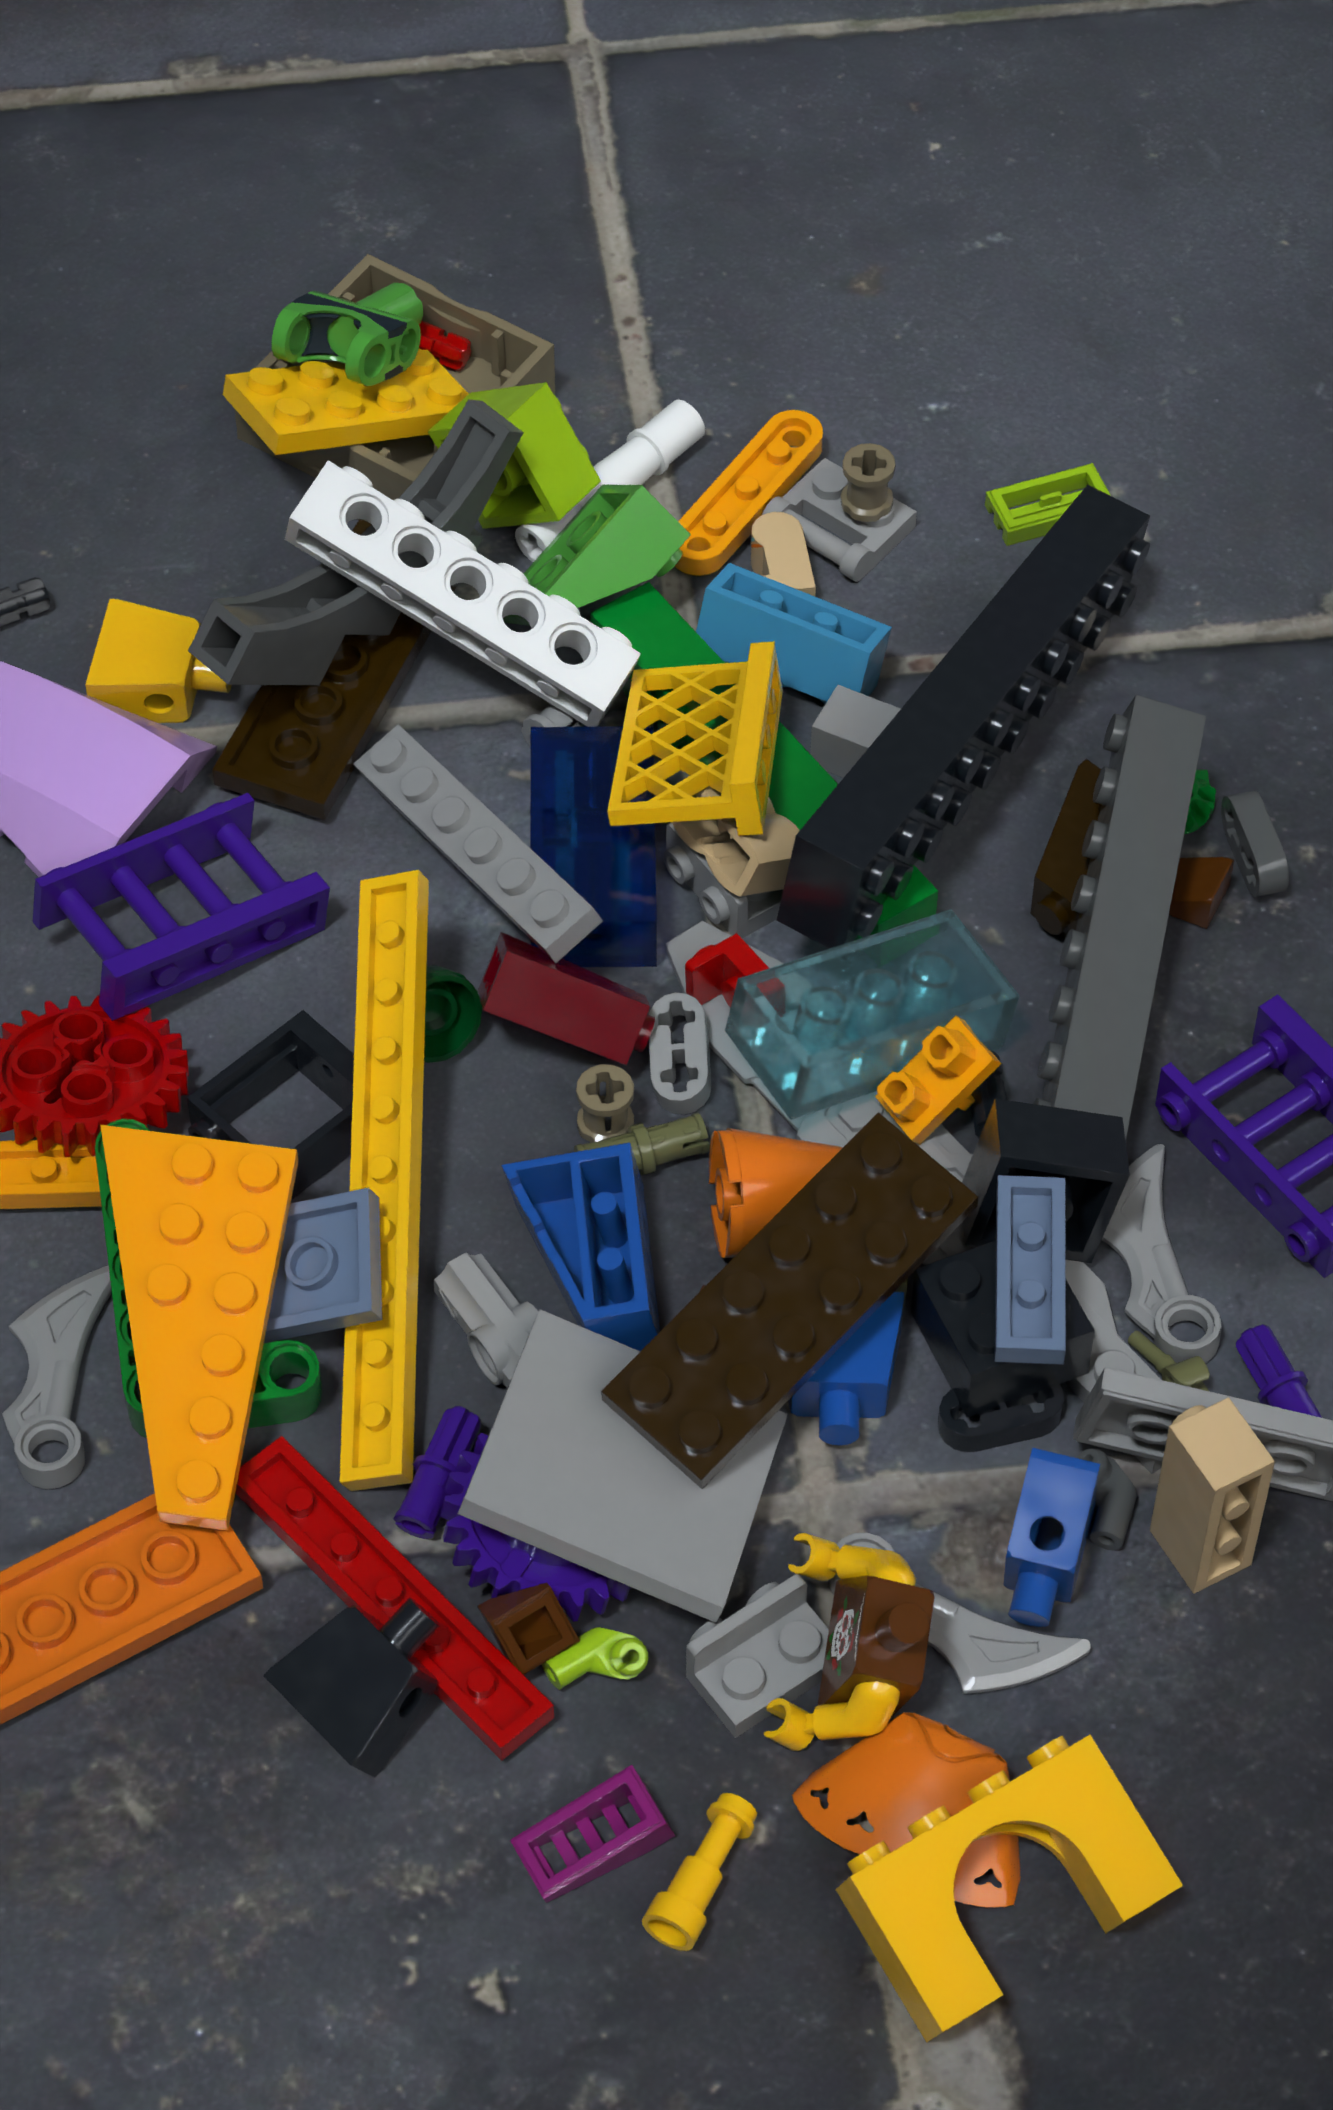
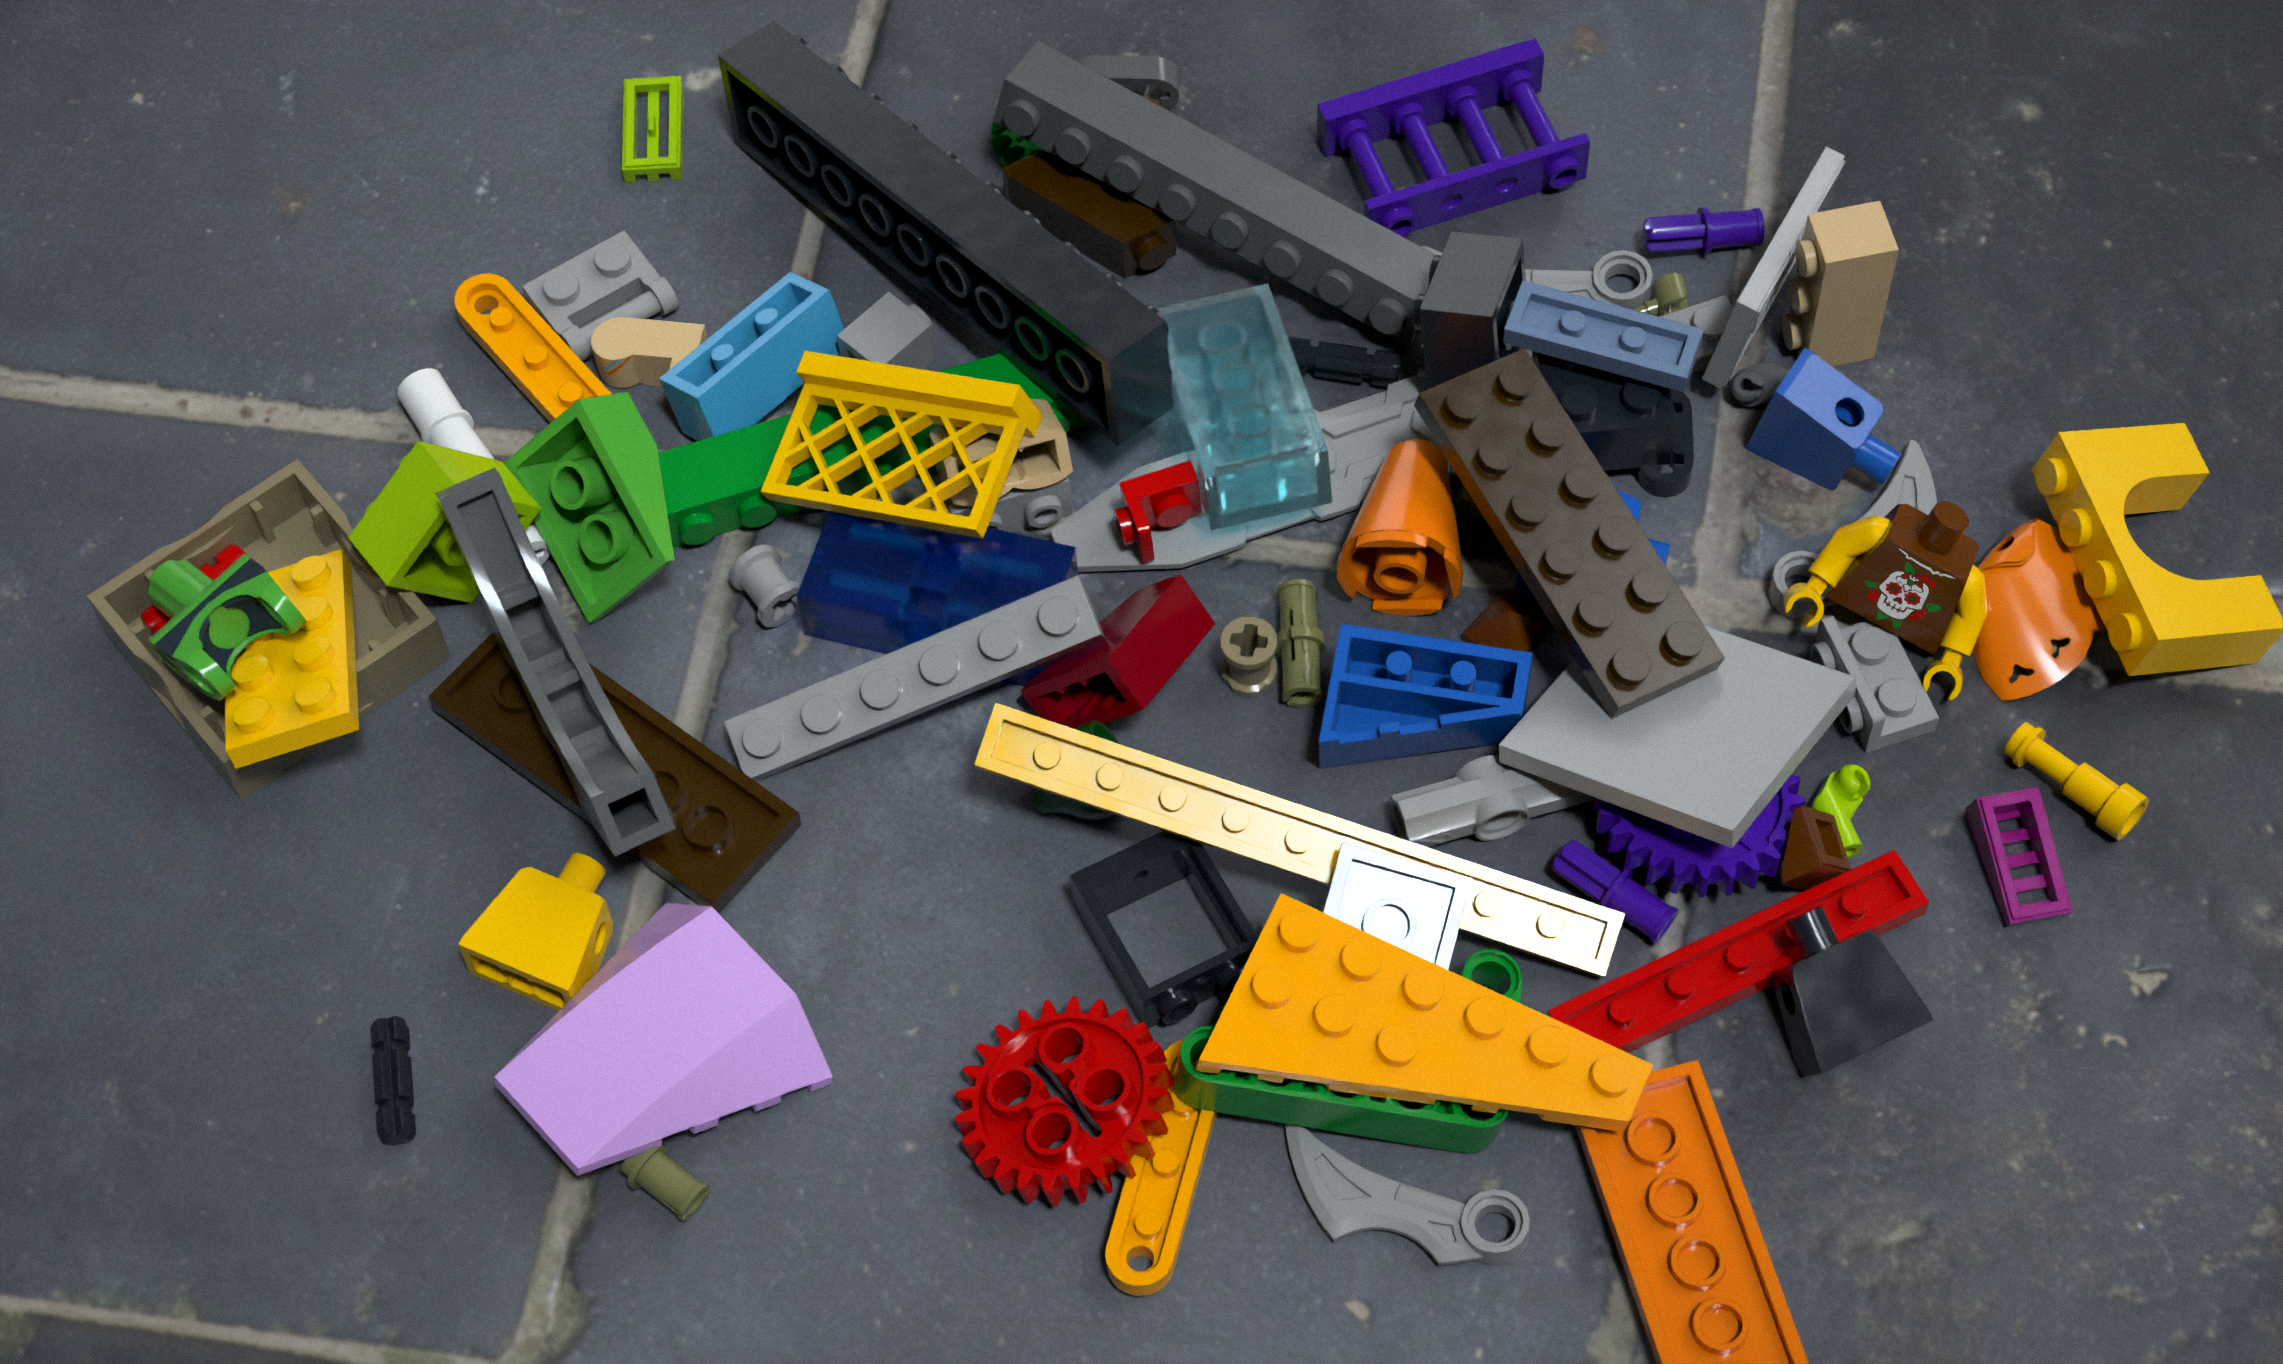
camera: 70 degrees left, 5 degrees up
dark purple fence [32,793,330,1021] -> none
white brick [285,460,641,731] -> none
light grey beam [649,992,711,1115] -> none
dark tan bush [841,443,896,522] -> none
light orange hips [875,1015,1002,1144] -> none

